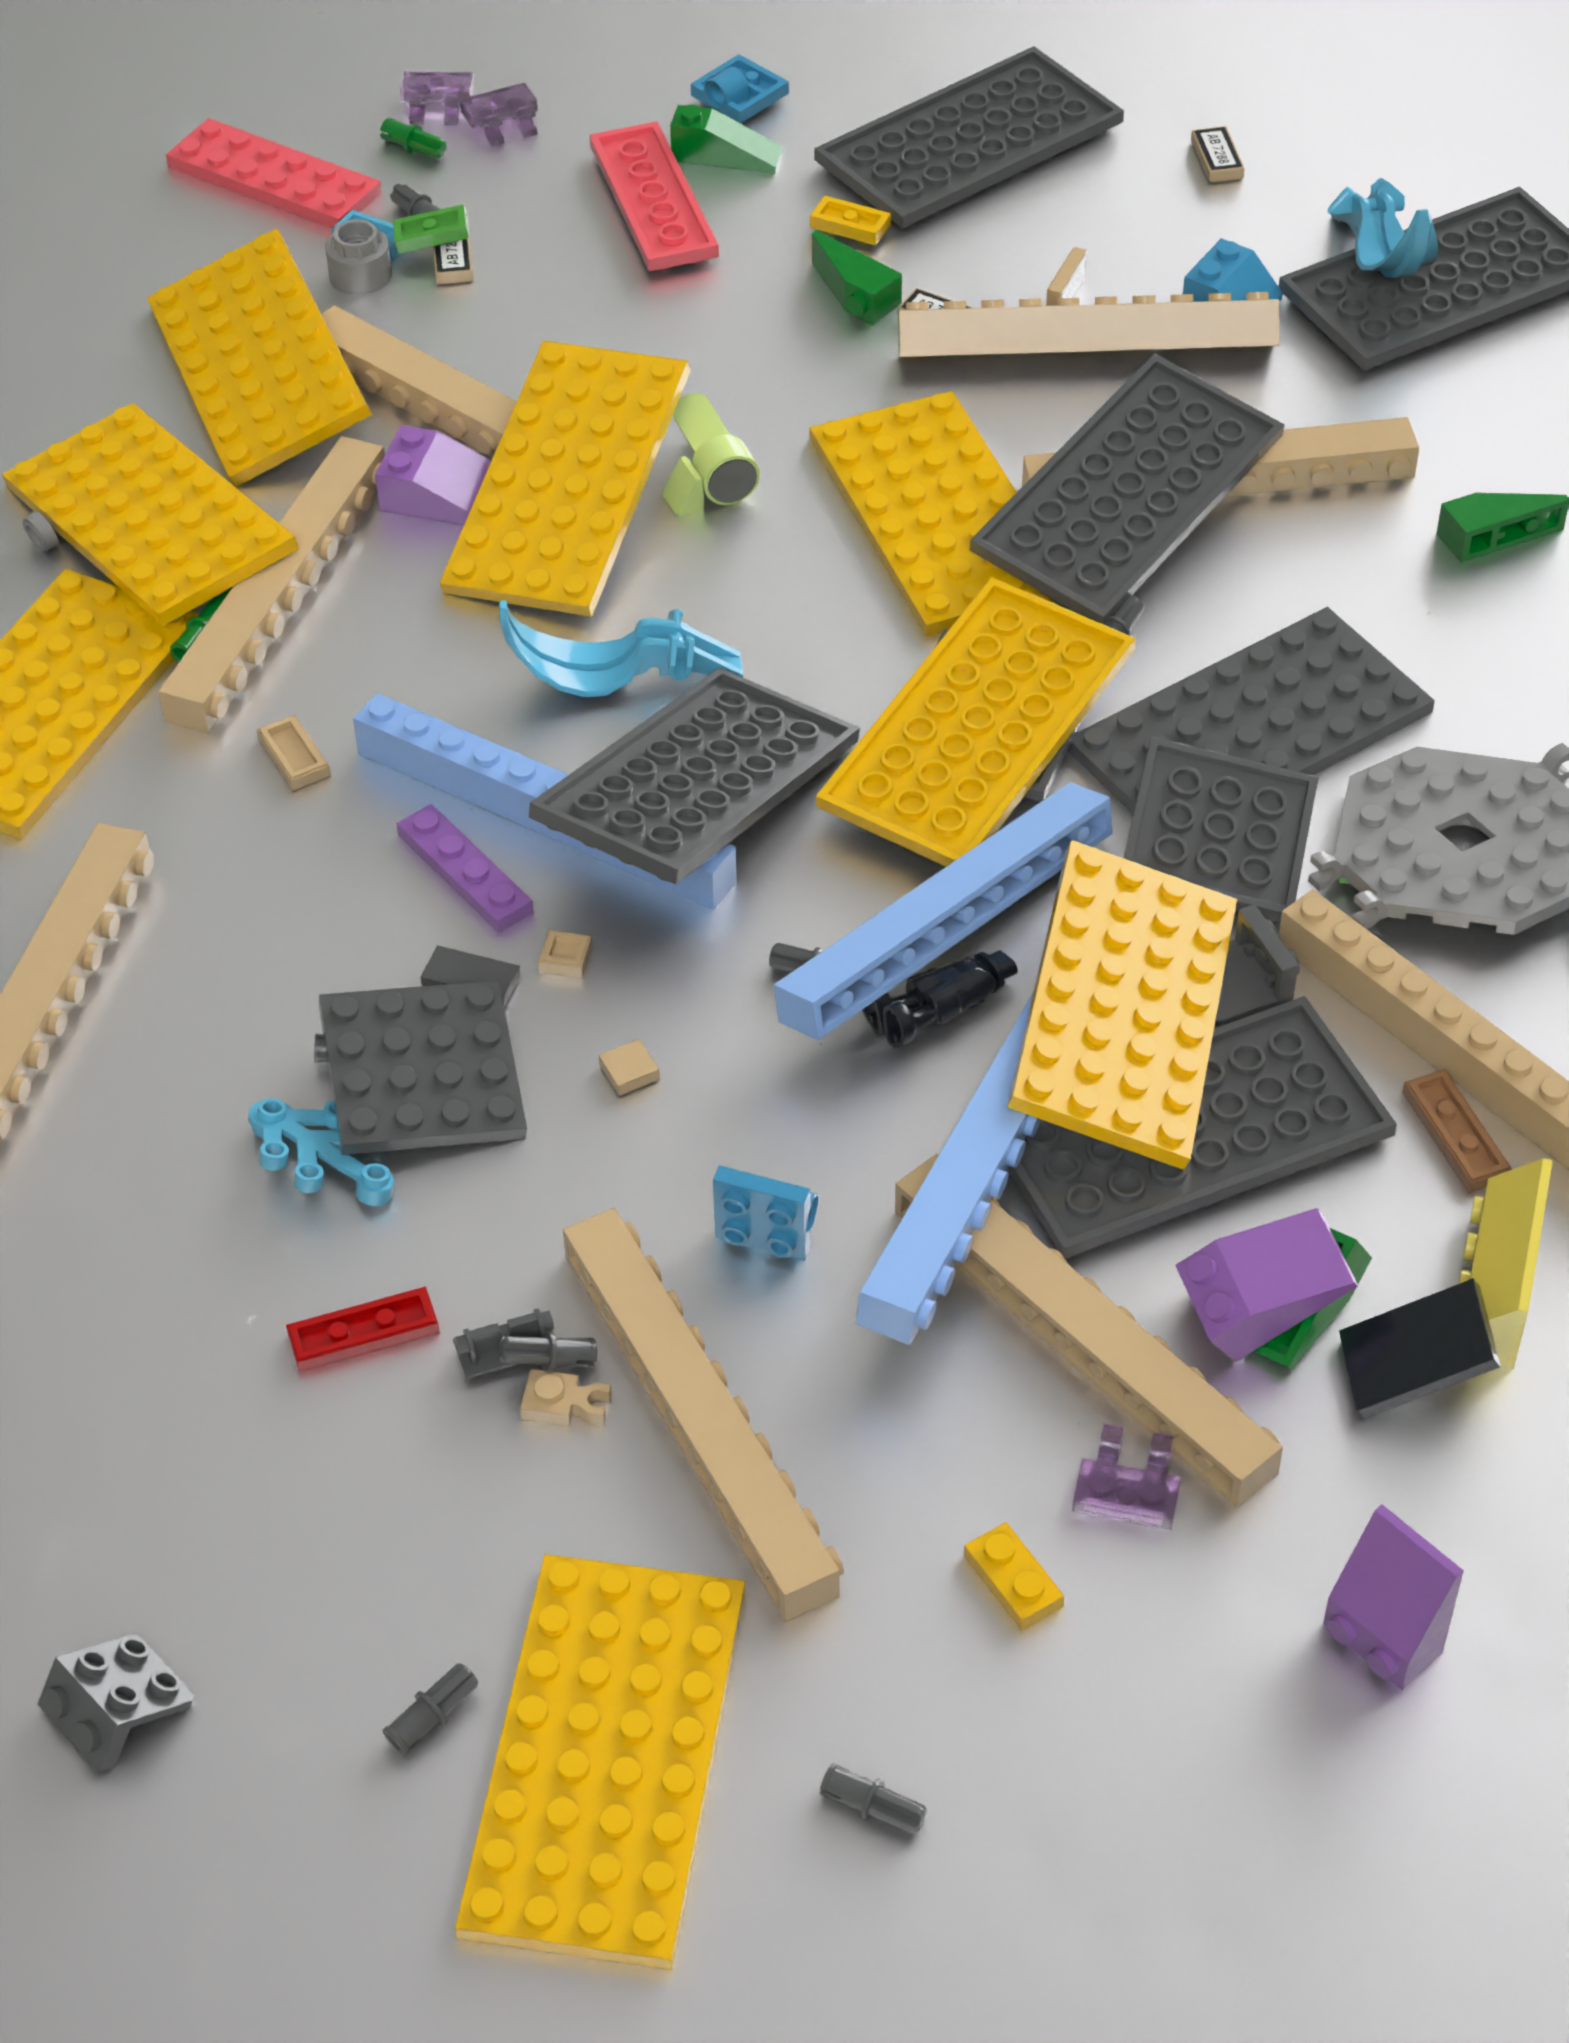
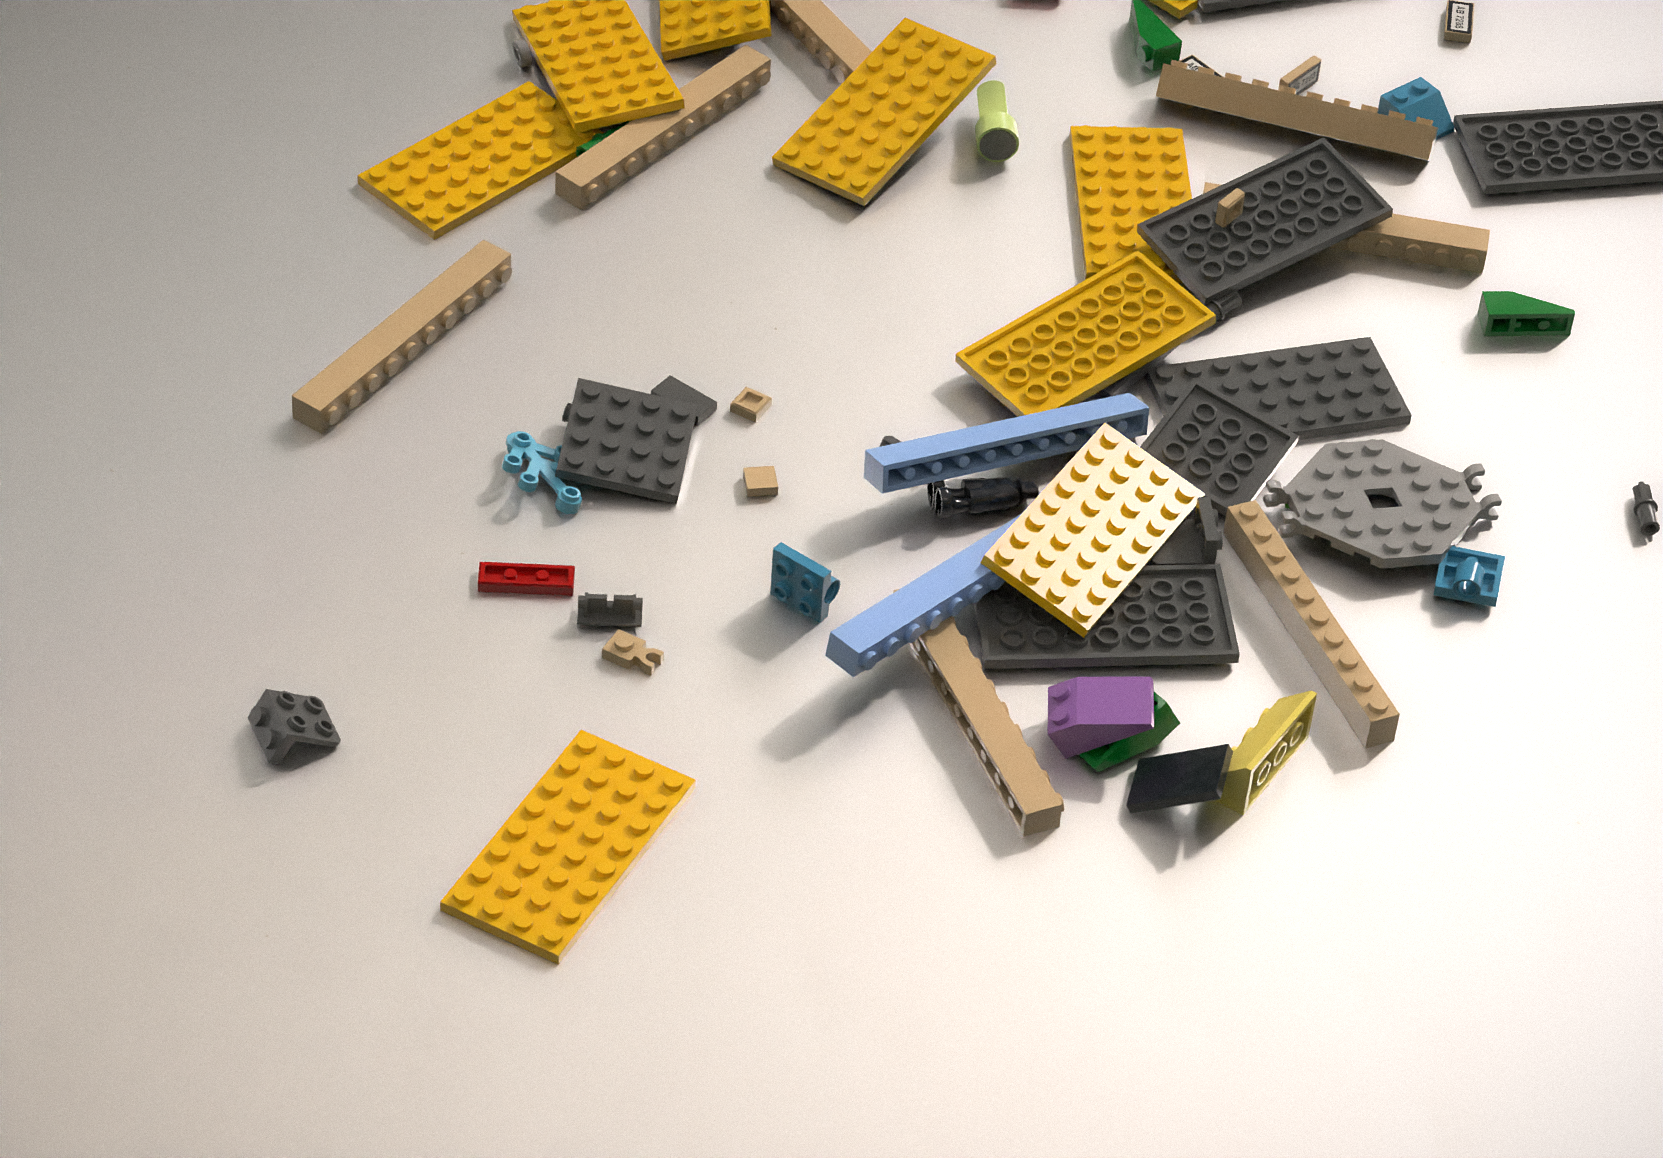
camera: 15 degrees right, 5 degrees down
tan tile [256,715,331,791] -> none
light blue brick [353,693,737,909] -> none
medium lavender slope [375,425,491,525] -> none
dark grey axle [383,1663,479,1756] -> none
medium lavender plate [396,804,534,933] -> none
dark grey axle [498,1332,598,1371] -> none
medium azure piece [499,600,743,697] -> none
dark grey plate [528,668,860,885] -> none
tan brick [563,1208,844,1622] -> none
yellowish green slope [662,456,704,517] -> none
dark grey axle [820,1763,927,1833] -> none
yellow plate [964,1522,1065,1631] -> none
clear purple plate [1072,1424,1181,1530] -> none
medium lavender slope [1323,1504,1464,1690] -> none
medium azure piece [1327,178,1438,278] -> none
medium nougat tile [1402,1069,1512,1193] -> none
none -> tan tile [1215,188,1245,227]

